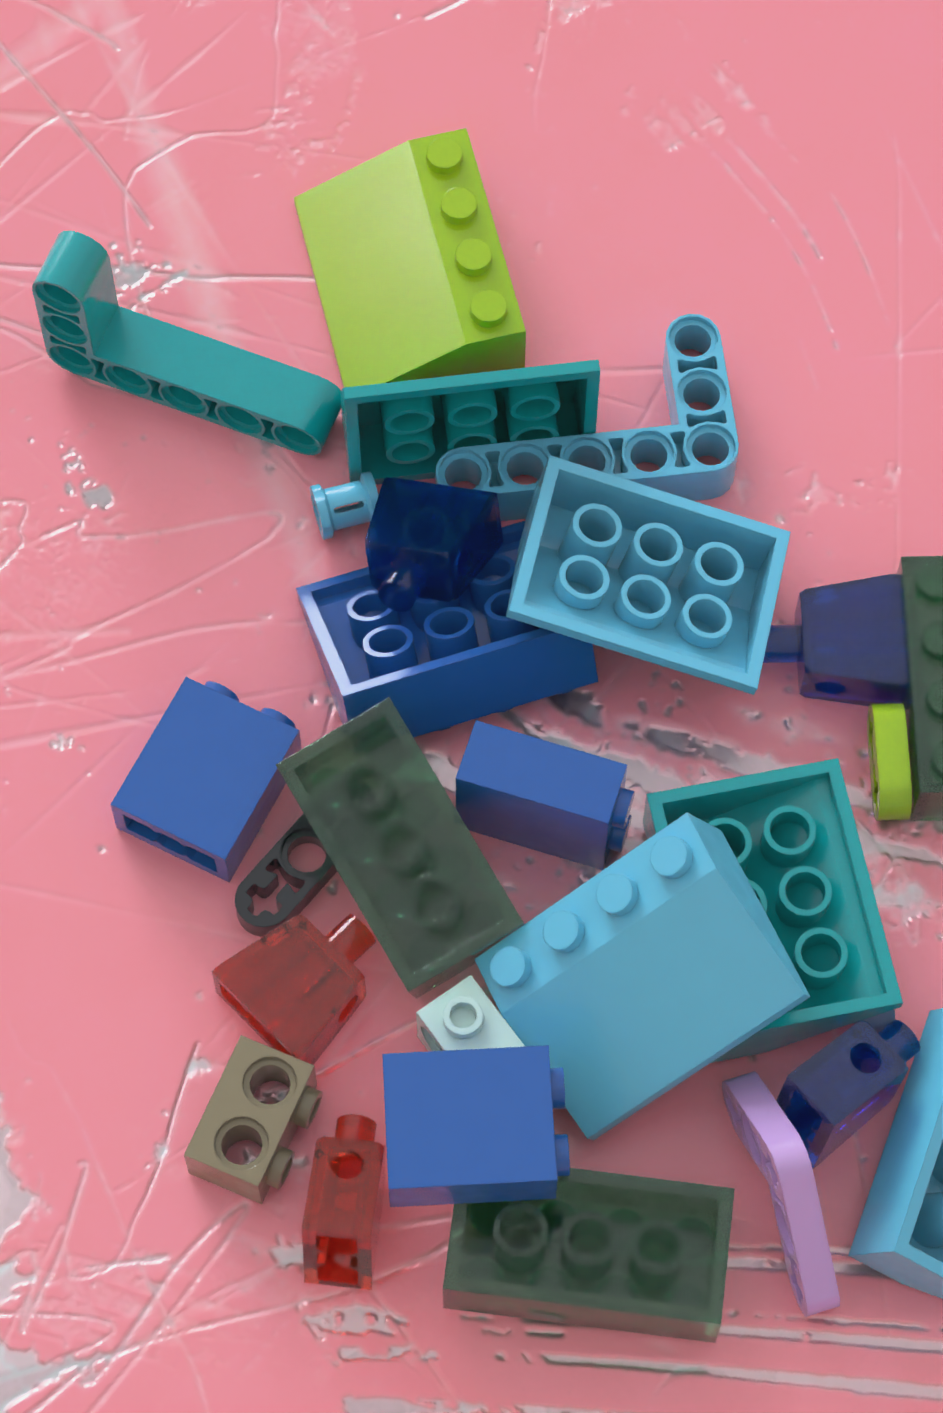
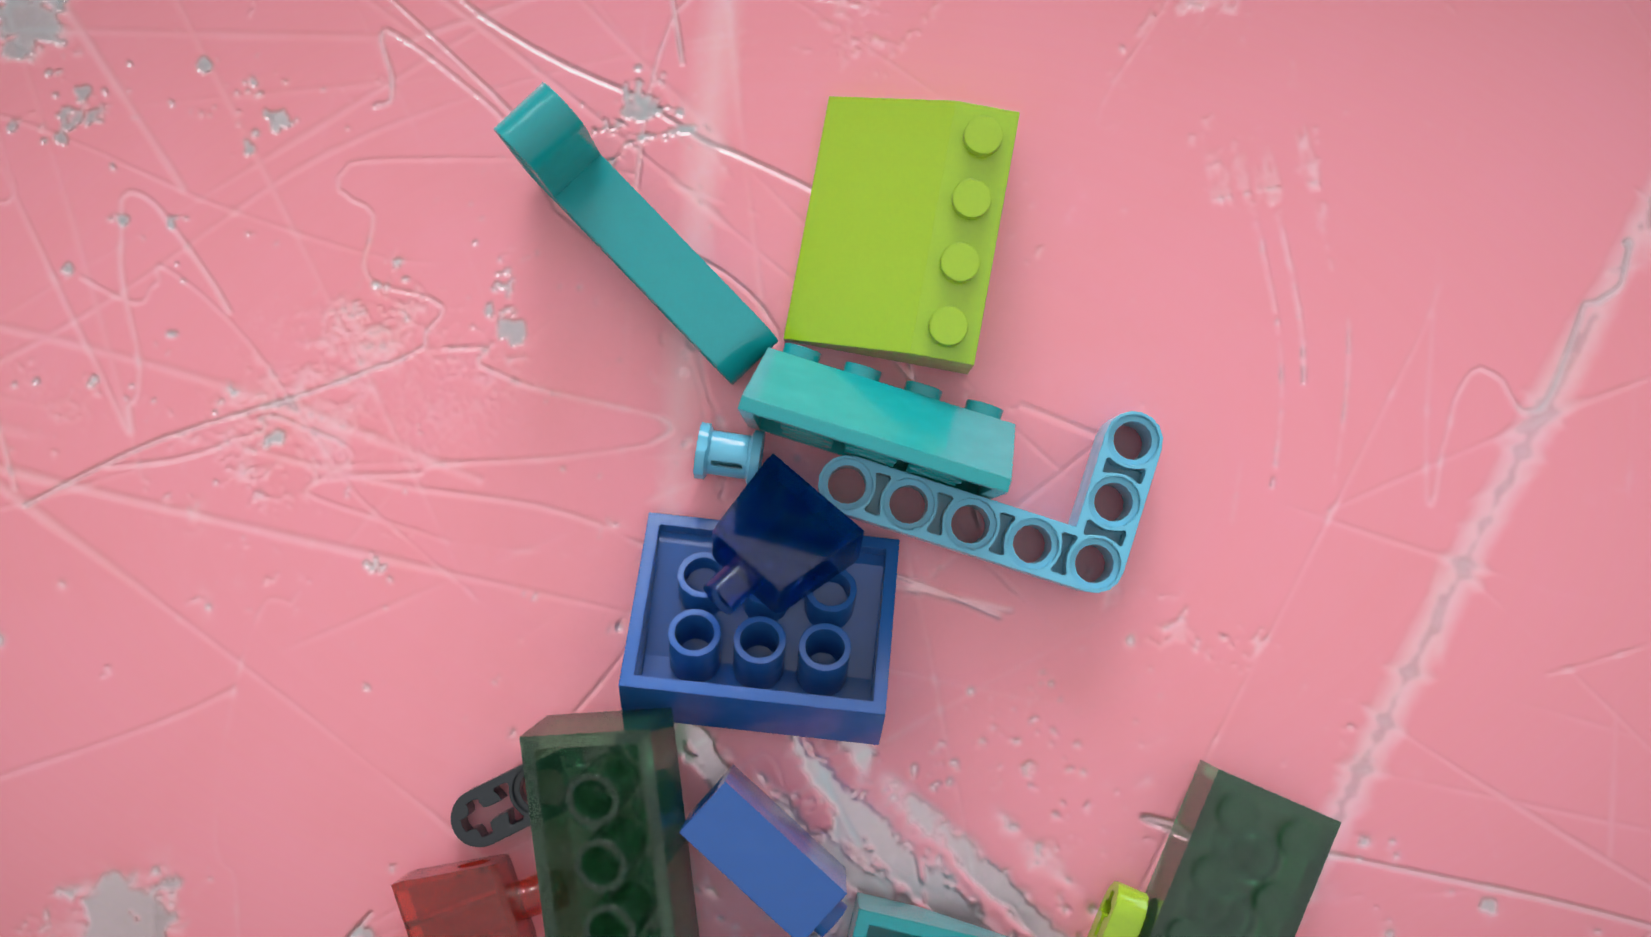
camera: 25 degrees right, 20 degrees up
blue brick [110,677,302,883] -> none
medium azure slope [506,455,791,695] -> none
clear blue torso [763,574,909,706] -> none

